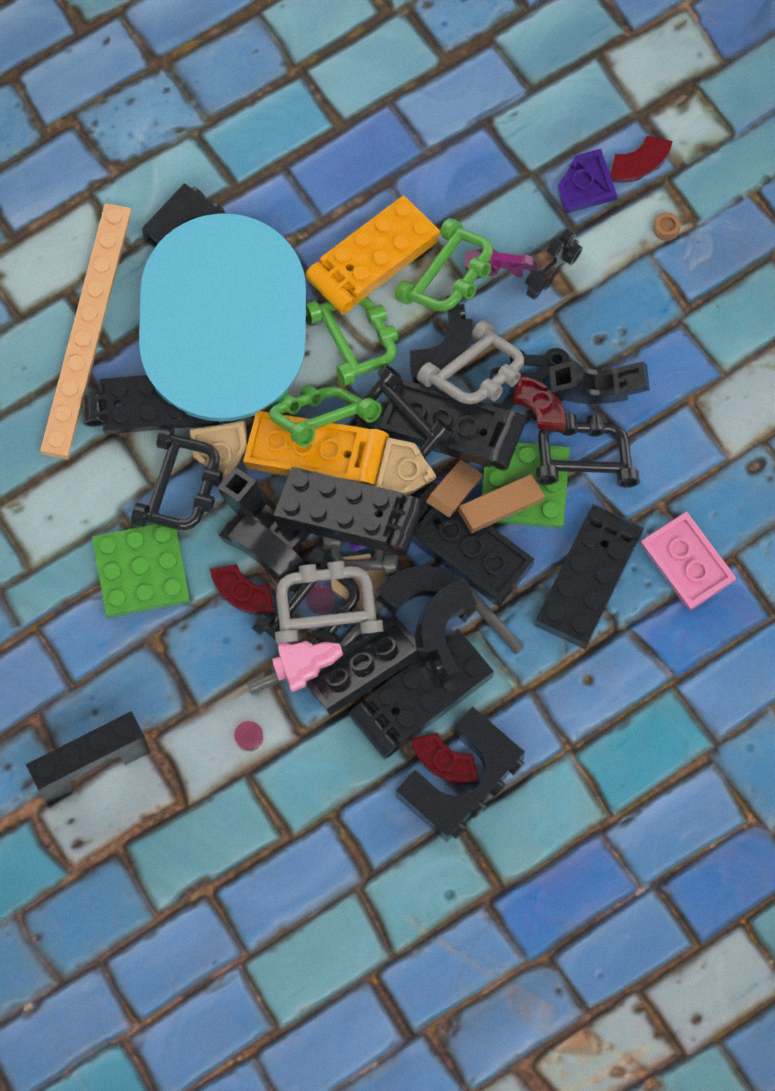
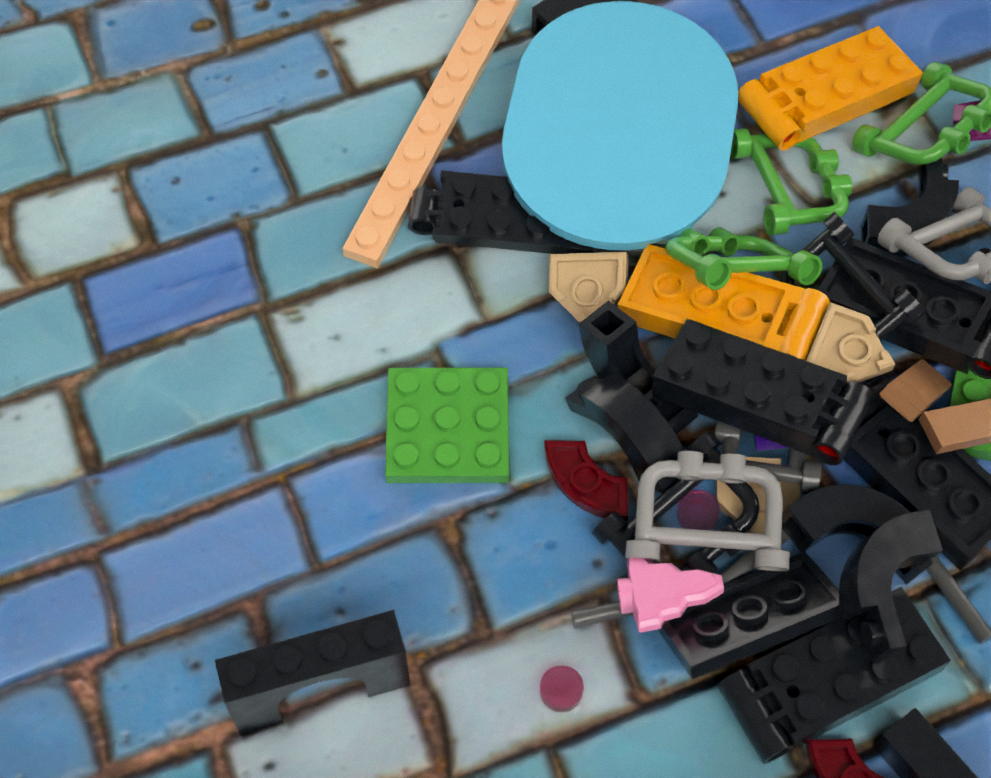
camera: 10 degrees right, 10 degrees down
black bar [131,426,223,530] -> none

